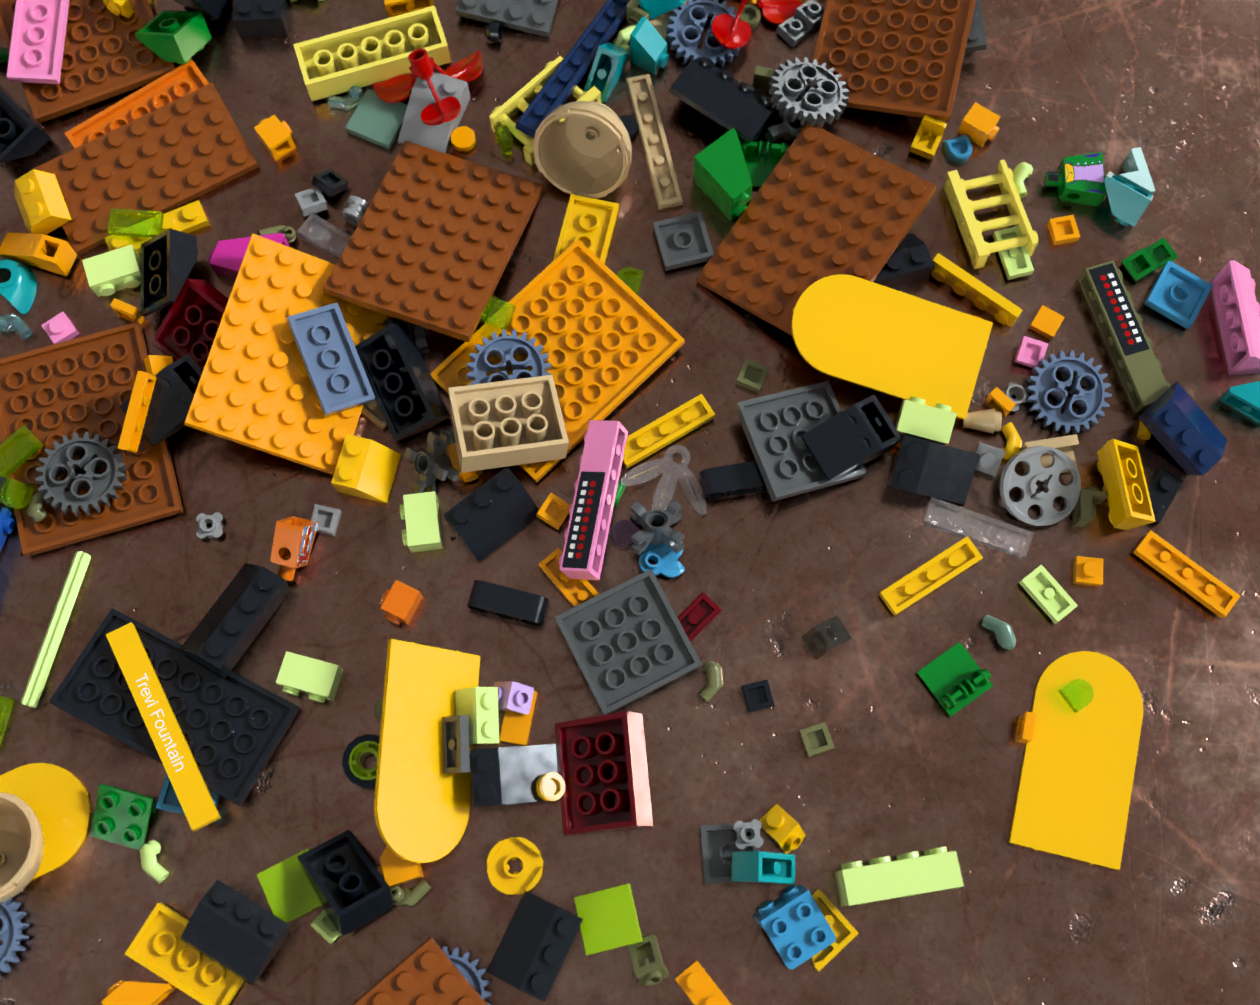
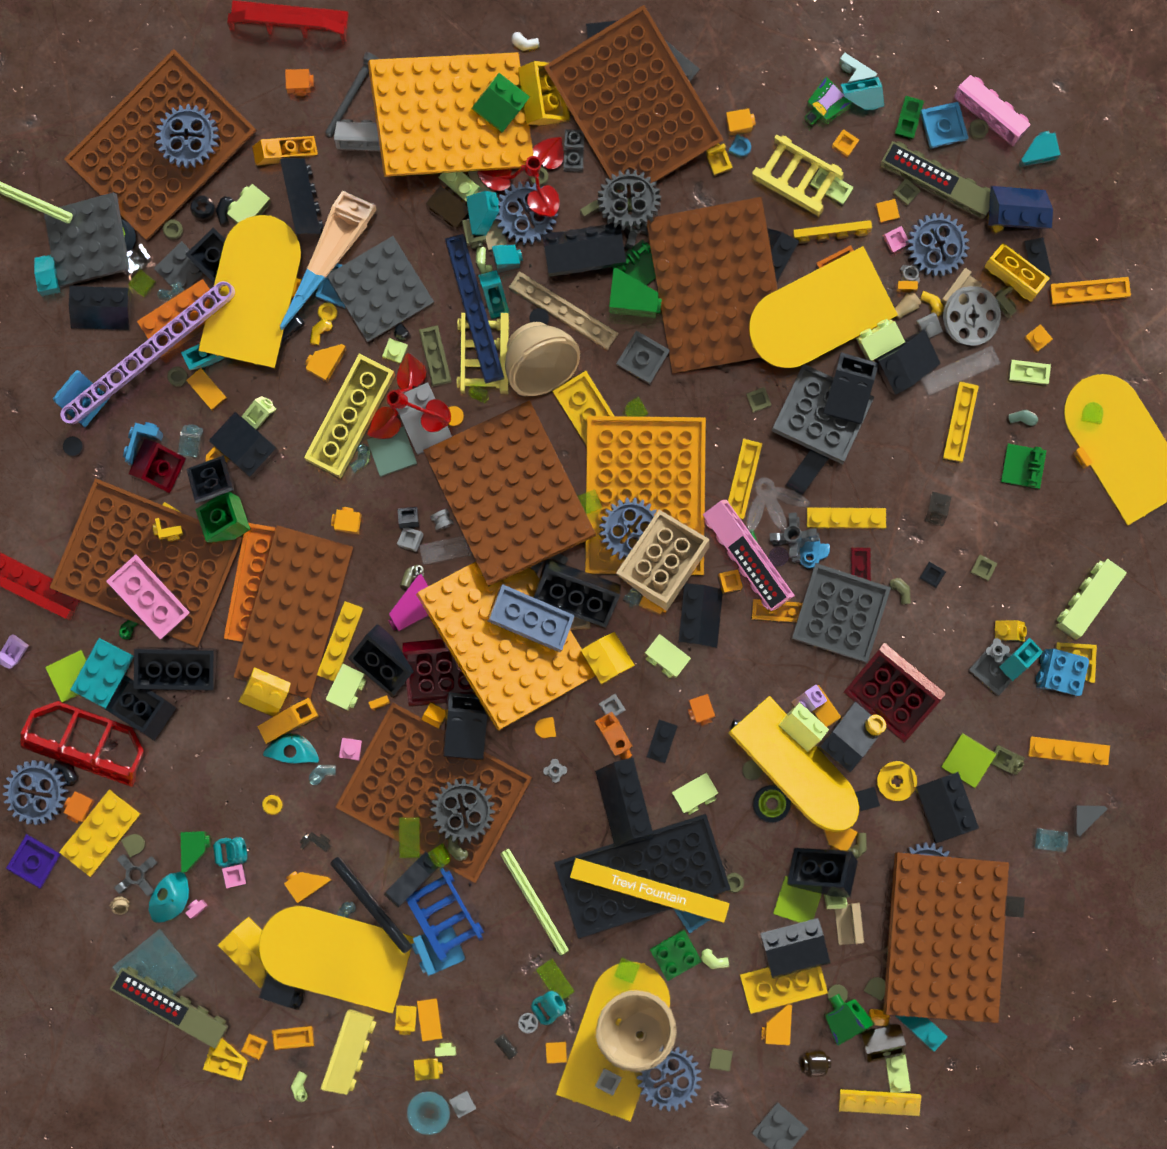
camera: 45 degrees left, 10 degrees up
clear neon green tile [108,208,164,238] -> none
light orange tile [118,370,157,453] -> none
dark grey pin [404,432,459,493] -> none
plate [442,715,471,774] -> none
black beam [467,580,549,627] -> none
yellowish green arm [1013,162,1033,198] -> none
none -> yellowish green plate [382,338,408,364]
none -> olive tile [419,325,452,387]
none -> light orange tile [535,717,556,738]
none -> clear neon green tile [614,958,640,984]
none -> black plate [646,719,678,764]
none -> olive tile [709,1048,733,1071]
none -> olive tile [727,873,744,893]
none -> yellow plate [807,508,886,529]
none -> tan panel [835,903,864,945]
none -> black tile [855,787,880,812]
none -> olive tile [893,178,921,206]
none -> olive tile [969,119,989,139]

